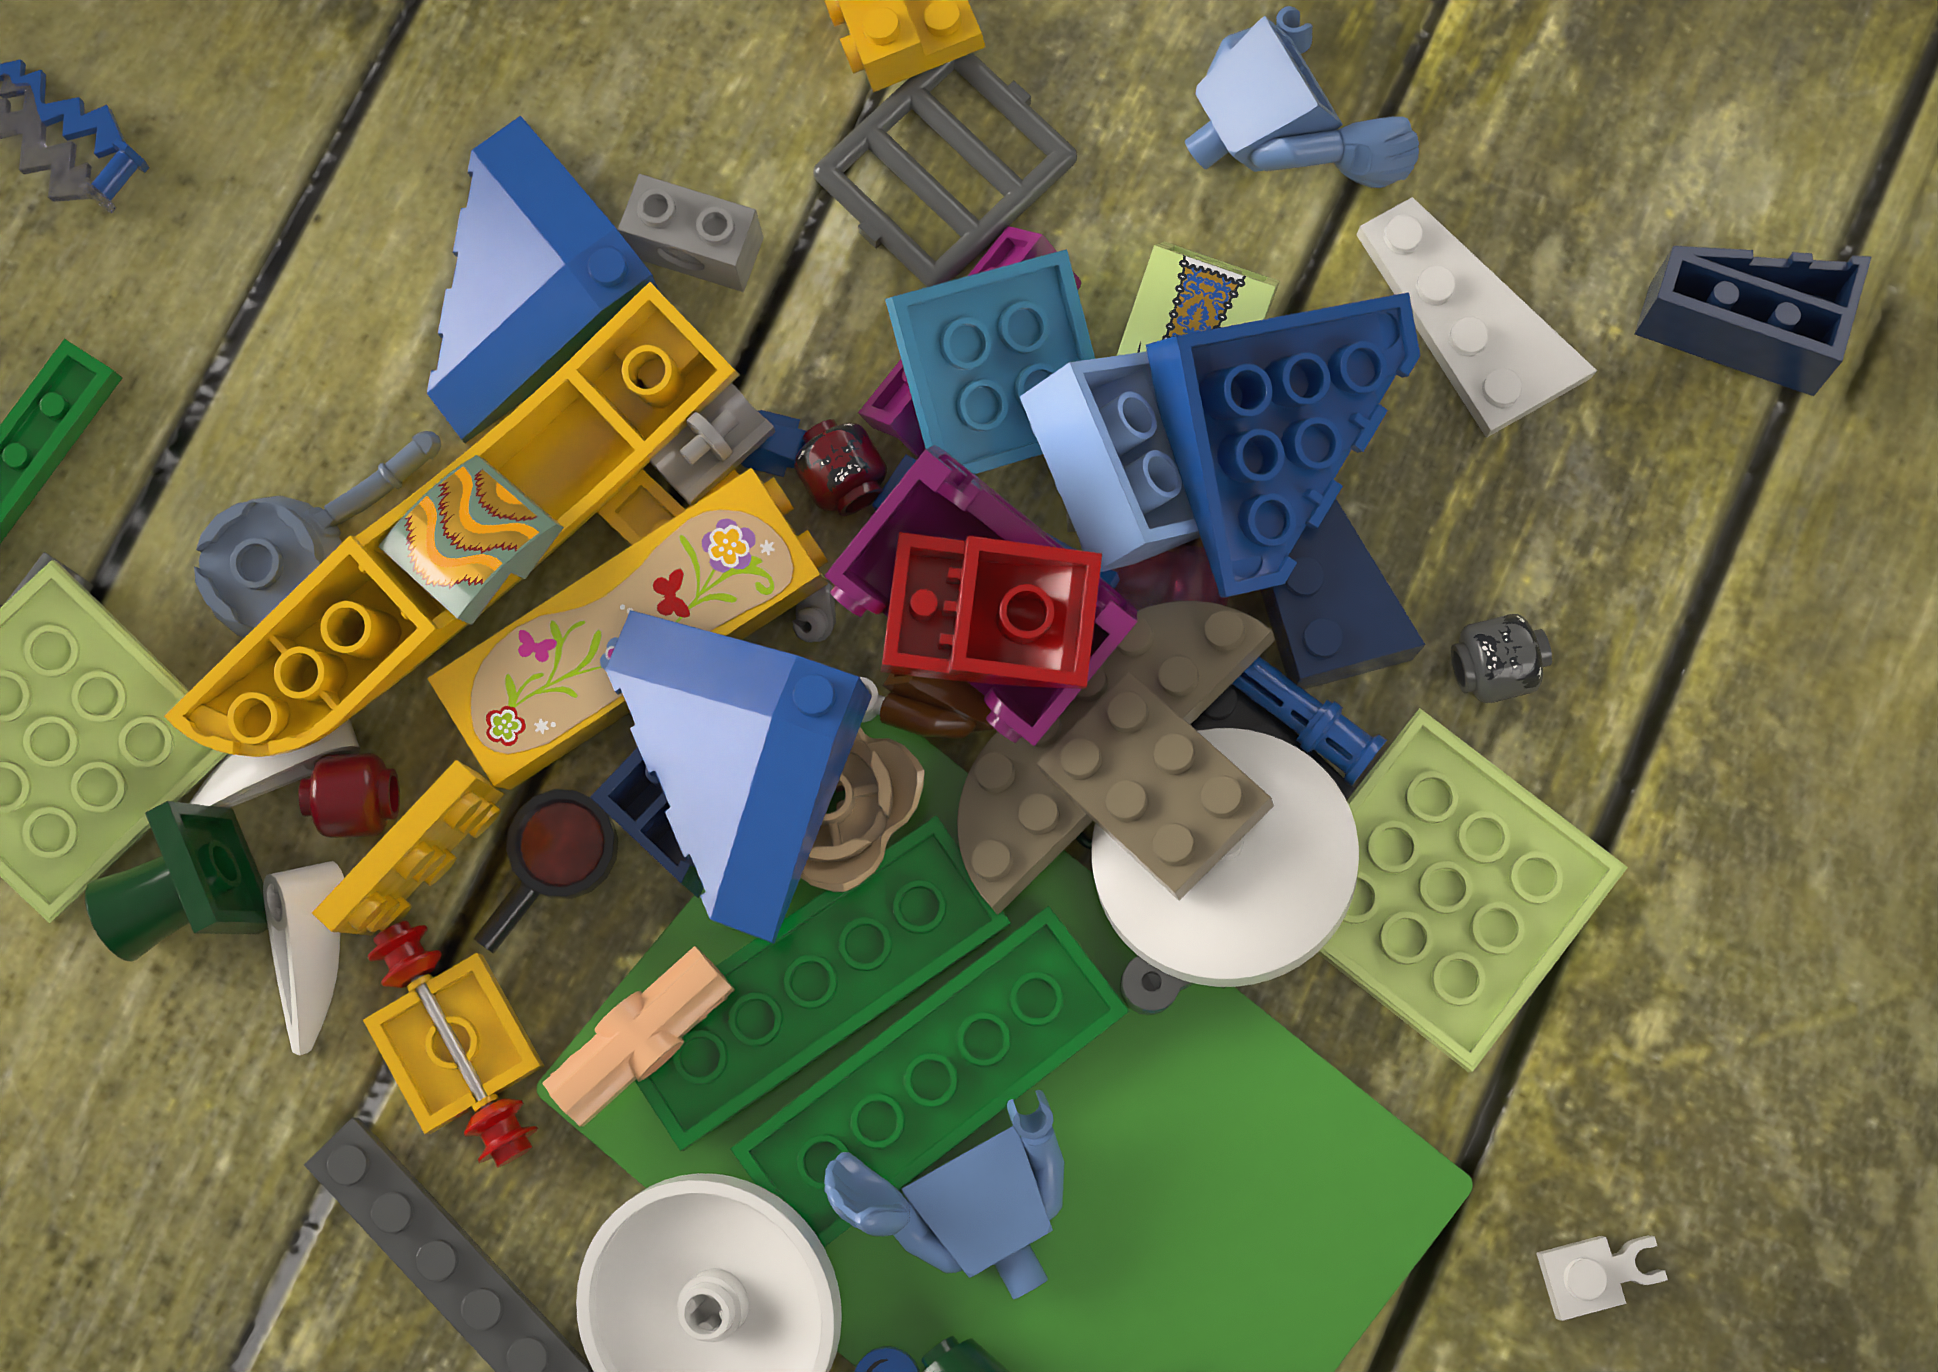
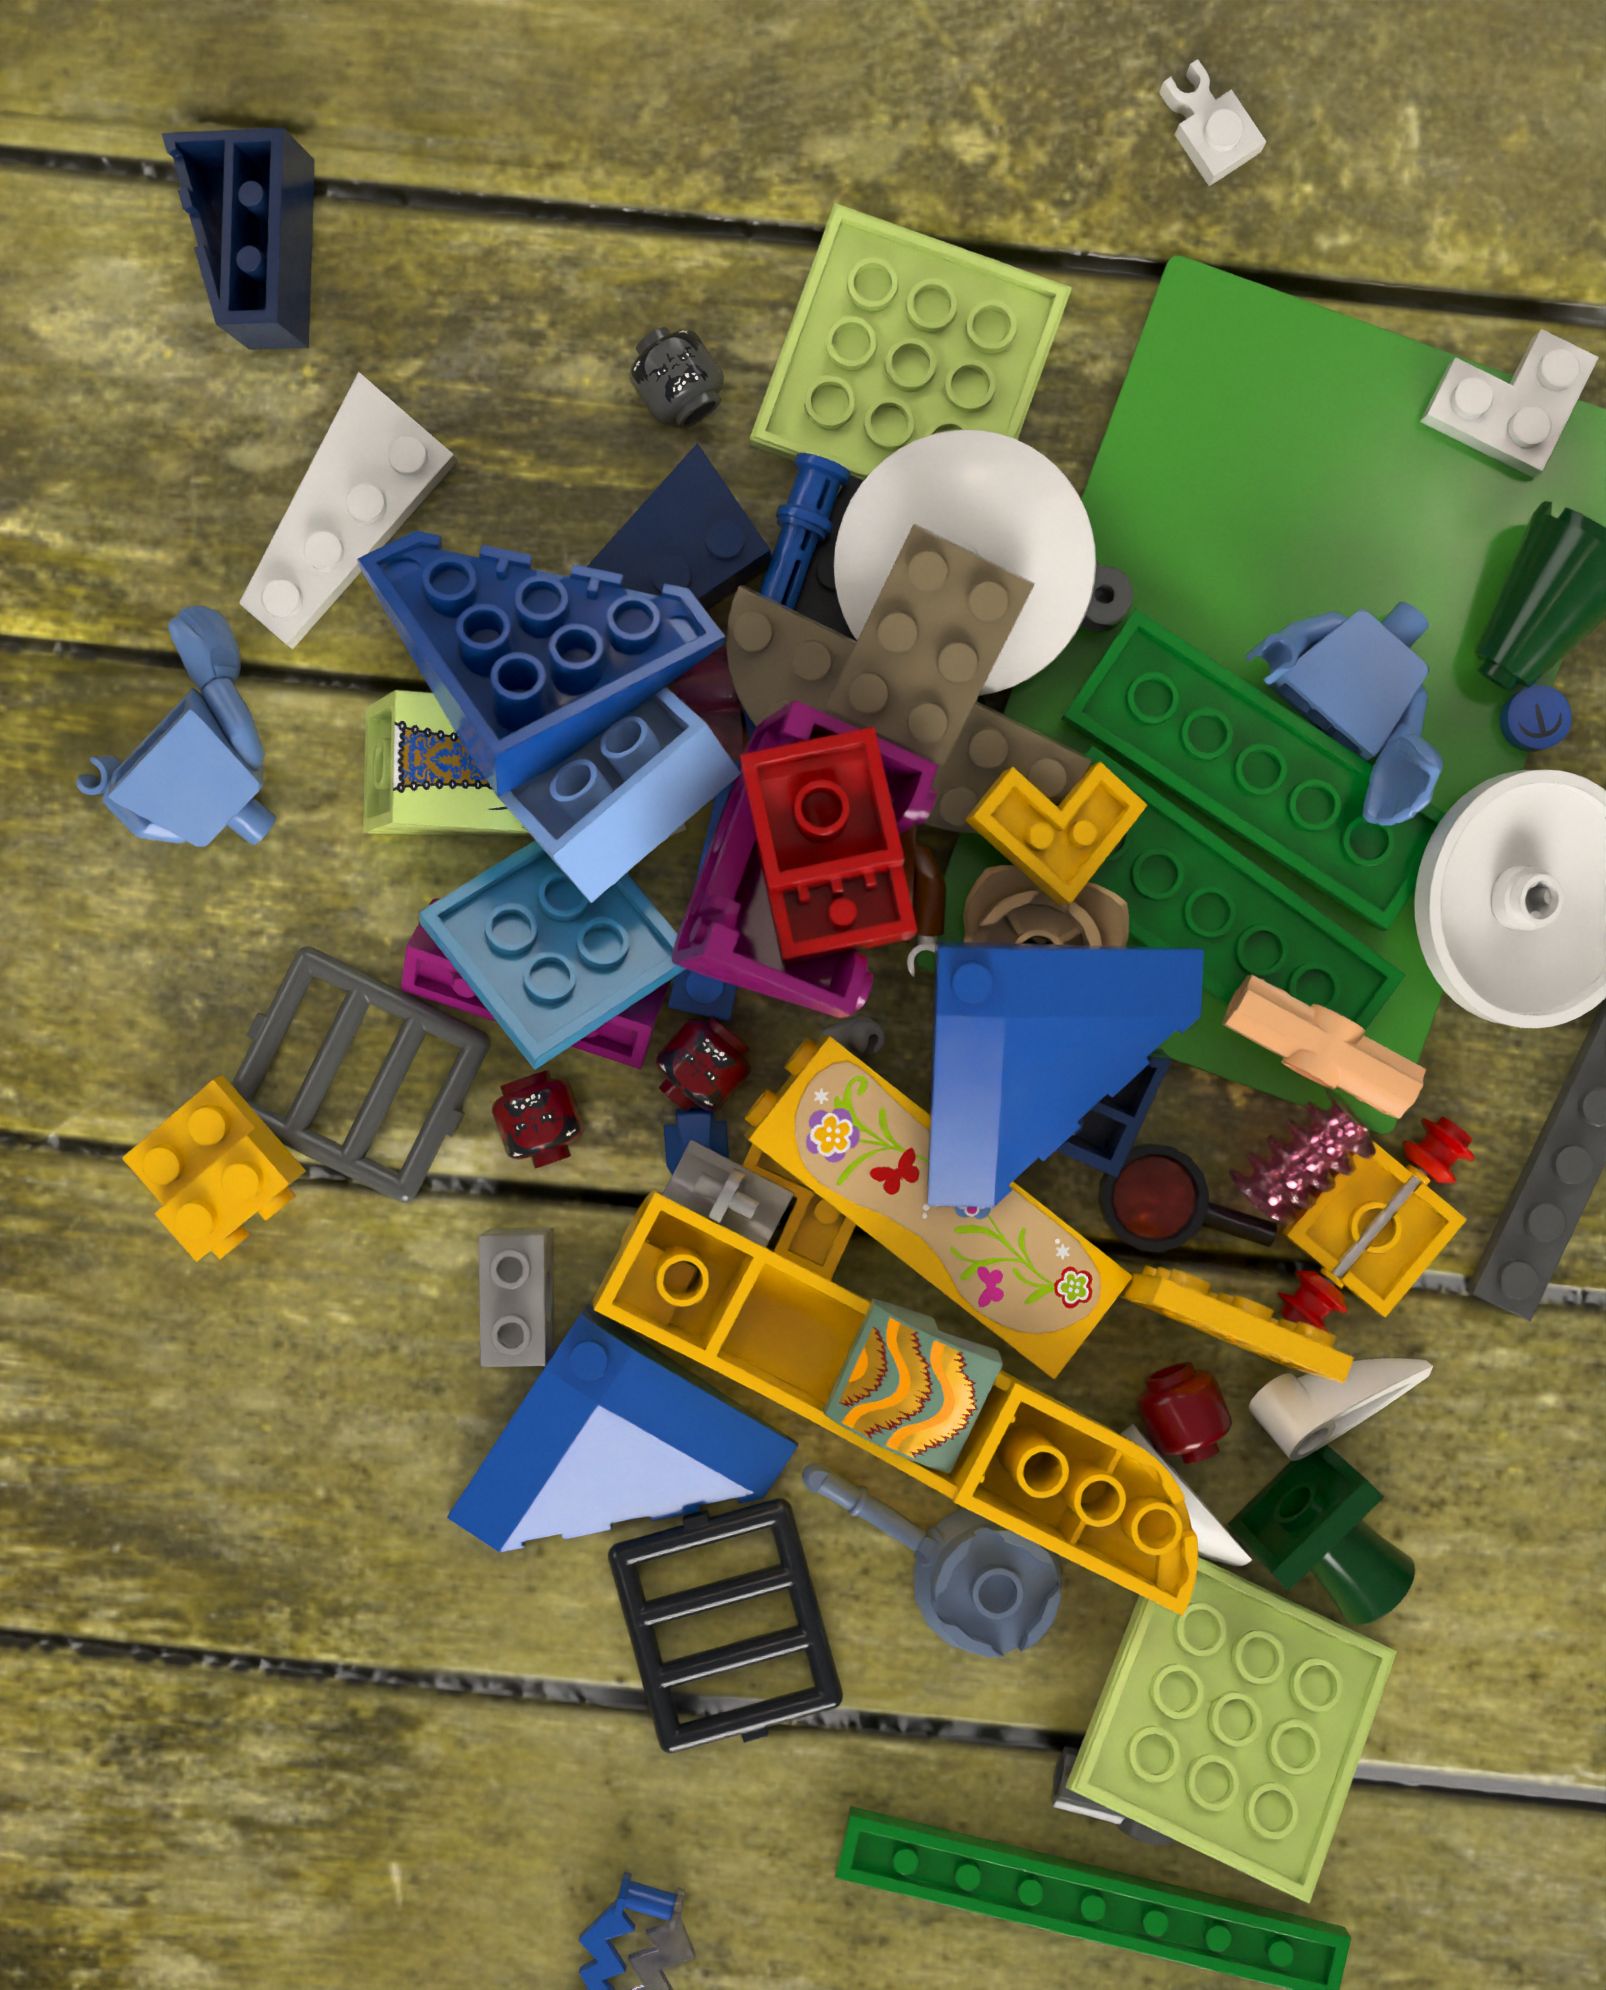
camera: 115 degrees left, 10 degrees up
none -> dark red head [492,1070,584,1169]
none -> black bar [608,1498,843,1754]
none -> yellow plate [965,762,1147,907]
none -> clear pink piece [1228,1087,1376,1226]

